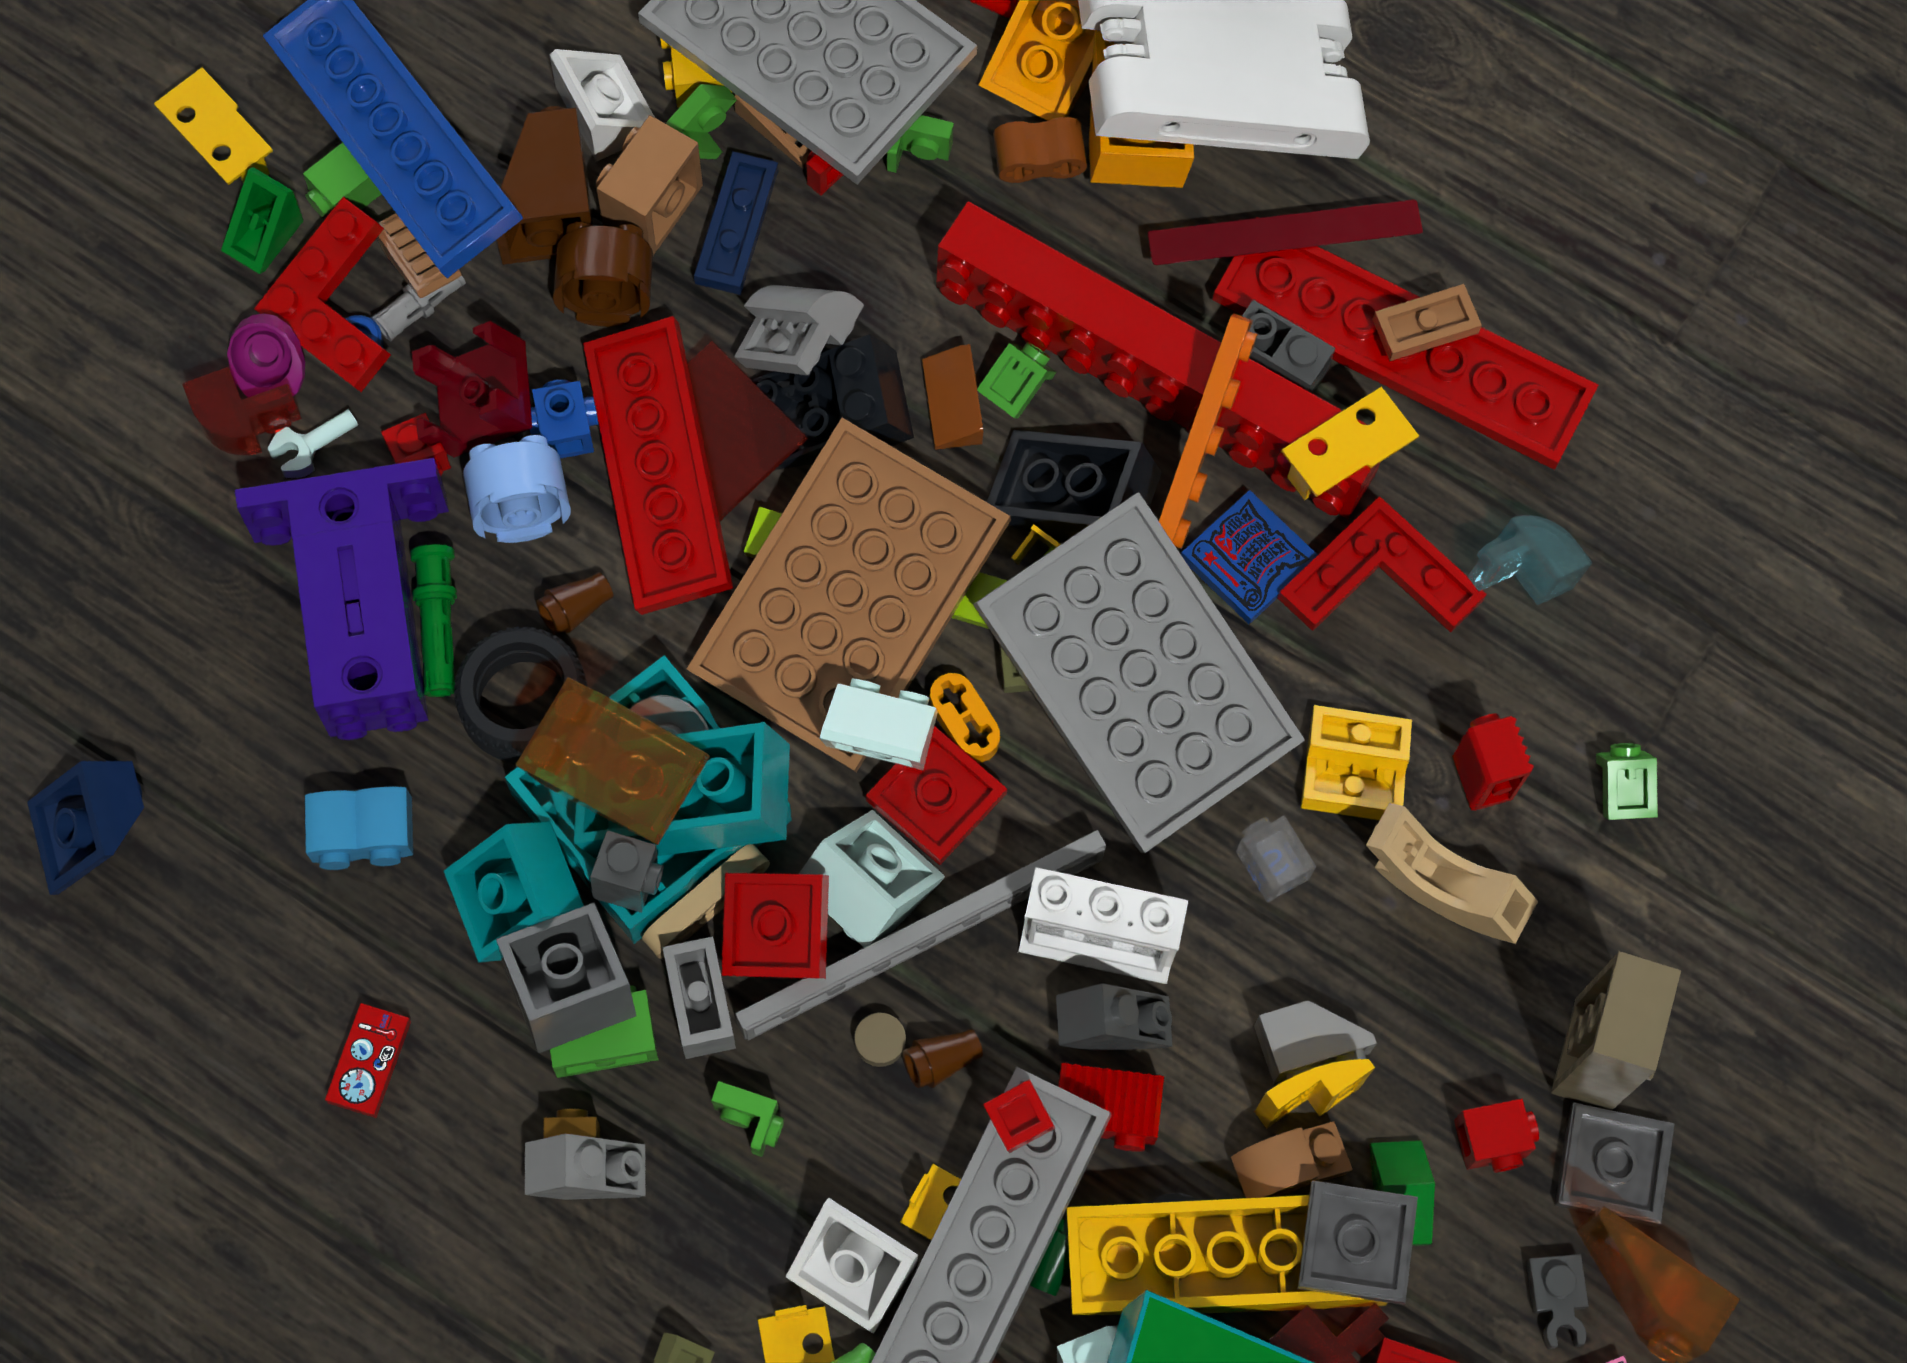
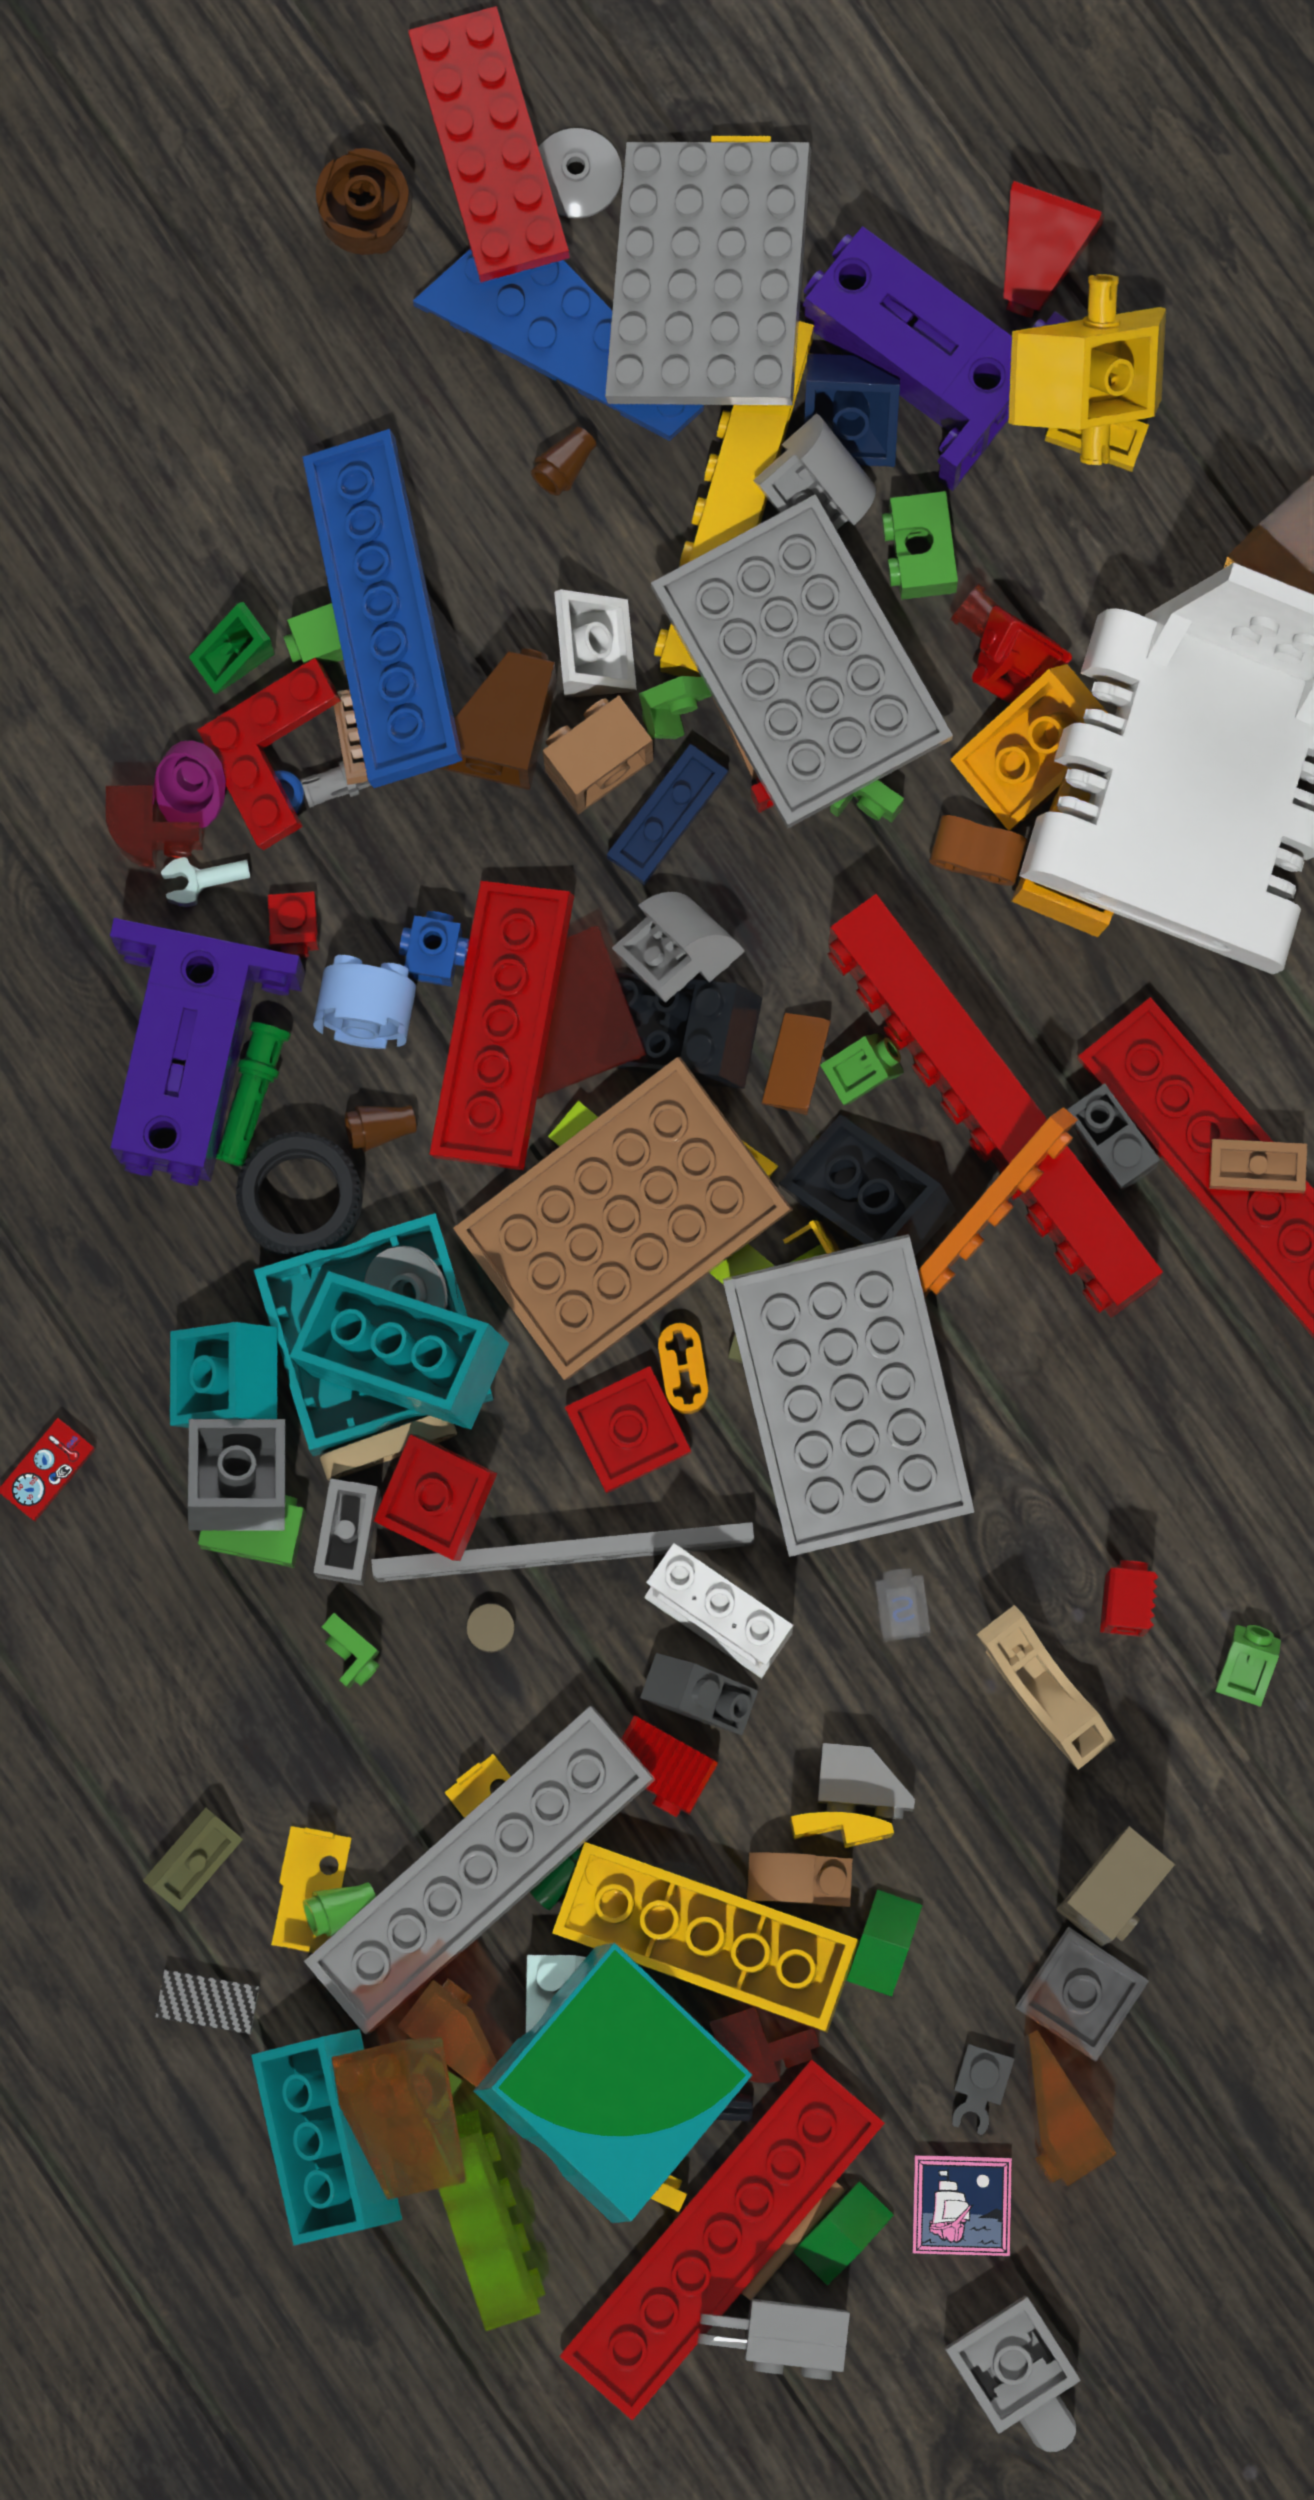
camera: 30 degrees right, 10 degrees up
yellow piece [154,67,273,185] -> none
dark azure brick [305,787,413,870] -> none
dark red panel [412,321,532,458] -> none
clear orange slope [516,677,710,845] -> none
light grey slope [525,1133,646,1200] -> none
pearl gold plate [543,1109,600,1138] -> none
reddish brown brick [553,222,653,327] -> none
dark grey brick [590,831,664,913] -> none
white slope [786,1198,918,1334] -> none
light aqua slope [799,810,945,948] -> none
light aqua slope [820,678,938,770] -> none
reddish brown cone [903,1029,983,1088] -> none
red plate [983,1079,1056,1153] -> none
dark red sticker [1147,199,1423,265] -> none
blue tile [1181,490,1318,624] -> none
red plate [1277,496,1487,633] -> none
yellow piece [1281,386,1419,500] -> none
flat silver tile [1298,1181,1418,1305] -> none
yellow slope [1301,705,1412,820] -> none
red brick [1454,1098,1539,1173] -> none
clear light blue brick [1467,515,1593,606] -> none

